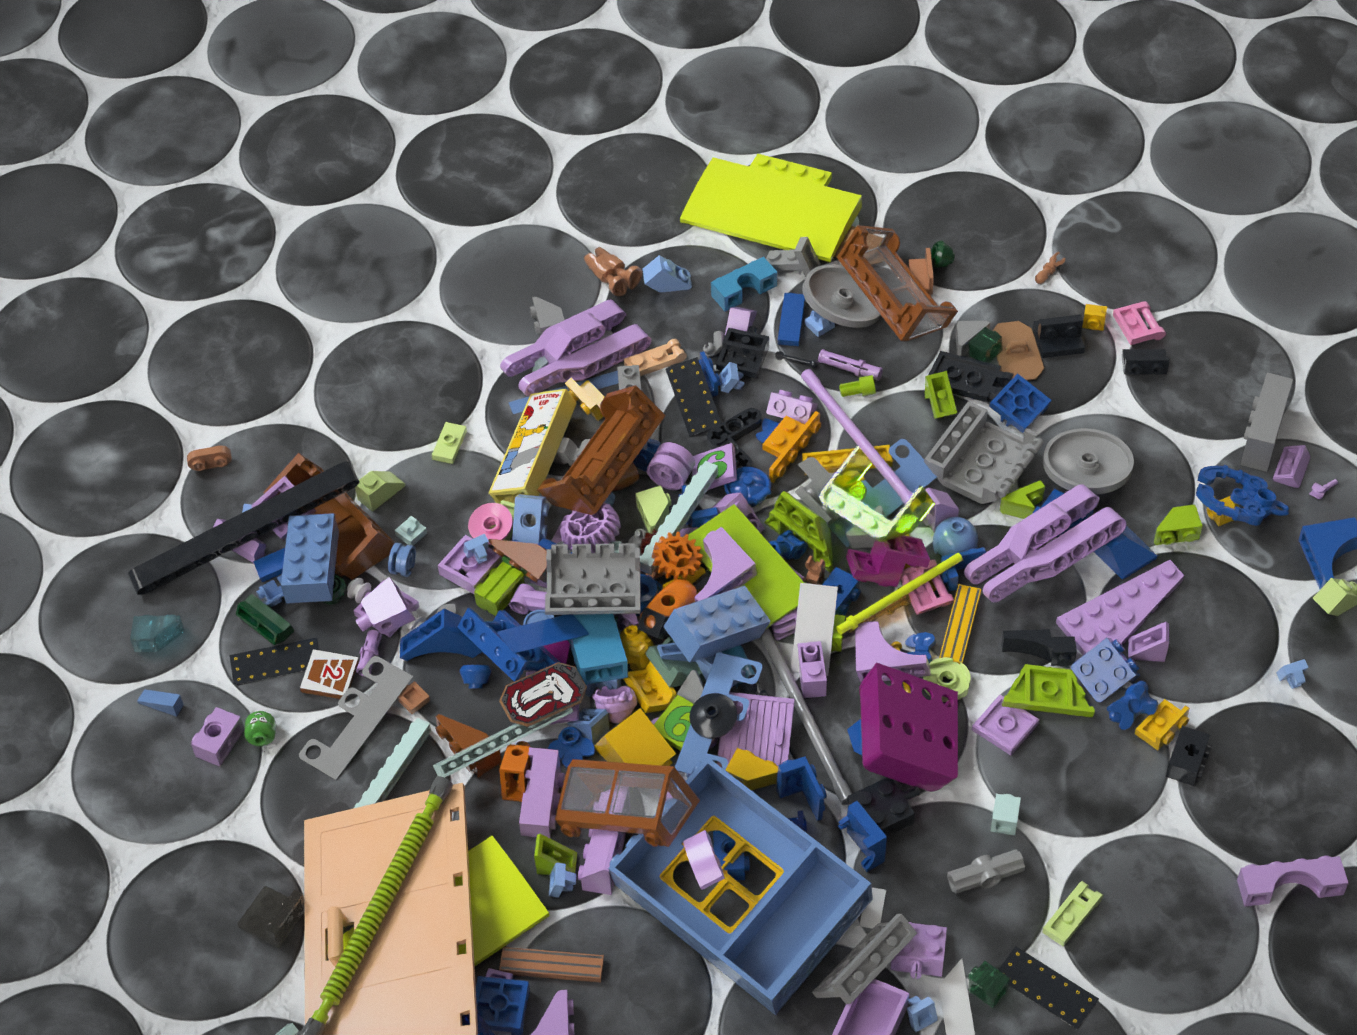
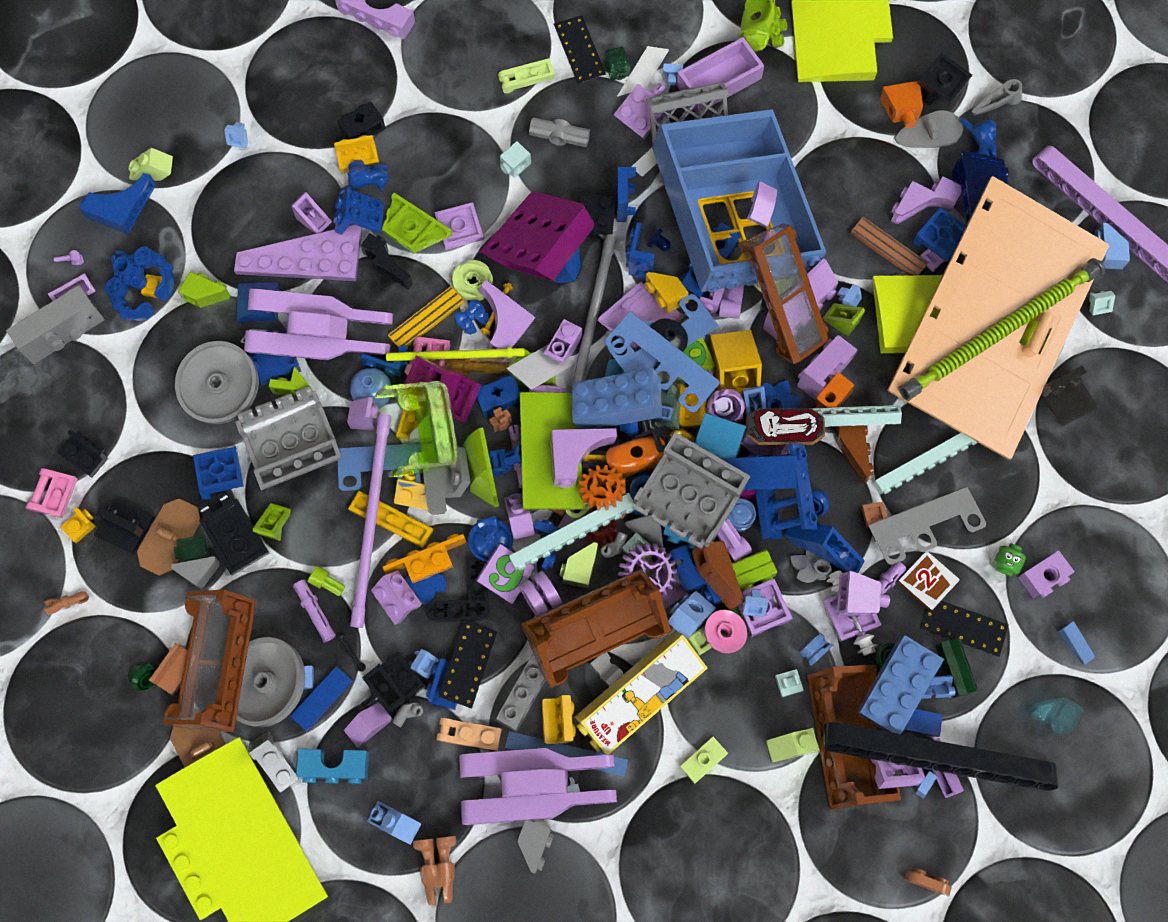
camera: 150 degrees left, 20 degrees up
none -> medium blue piece [605,311,720,412]

